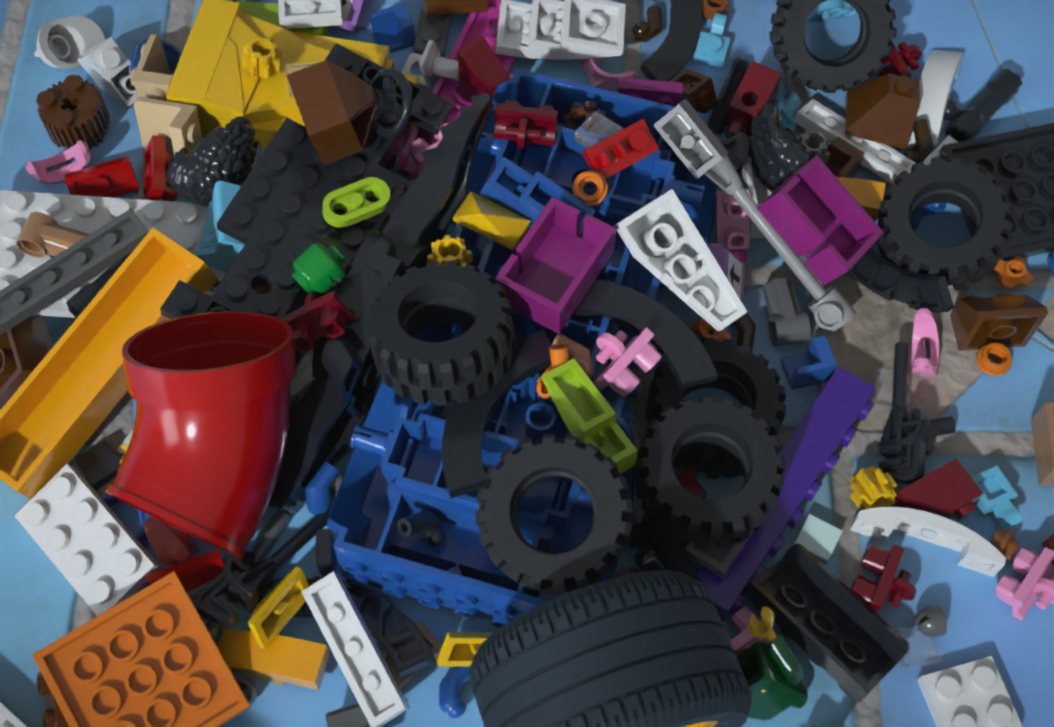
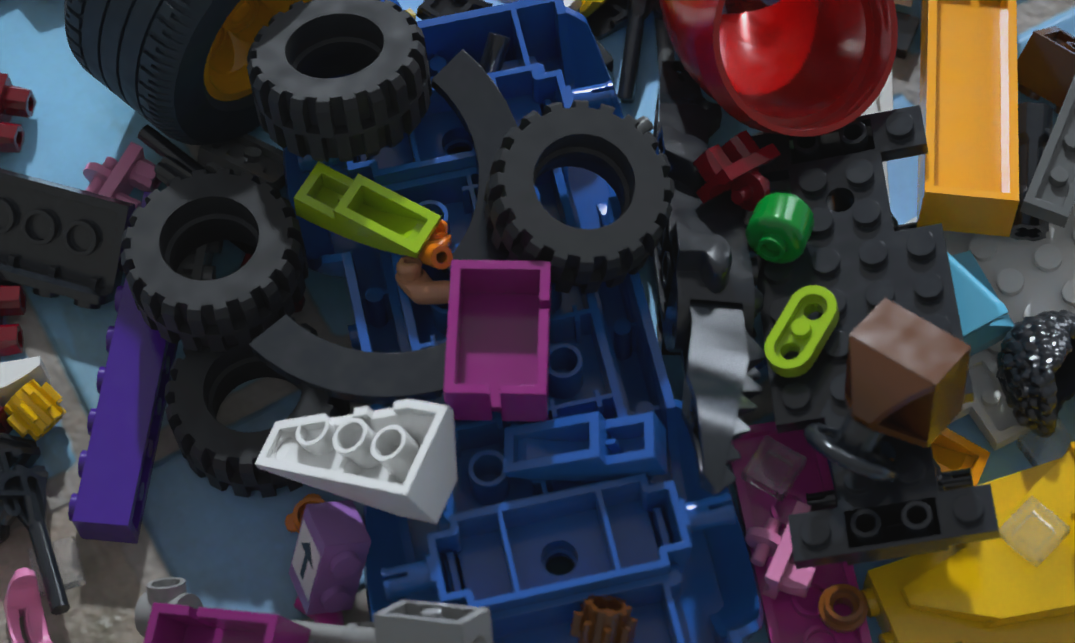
camera: 155 degrees right, 0 degrees up
blue arm [305,462,340,515] -> none
yellow gear [427,235,472,267] -> none
yellow slope [453,191,531,251] -> none
dark red hips [493,100,558,149] -> none
orange plate [572,171,608,207] -> none
clear tile [574,111,623,148] -> none
red plate [582,119,660,179] -> none
bright pink hips [593,327,662,397] -> none
dark brown arm [730,312,756,348] -> none
dark green torso [736,606,808,720] -> none
dark grey piece [762,277,811,346] -> none
blue panel [781,335,837,390] -> none
light aqua tile [794,514,843,565] -> none

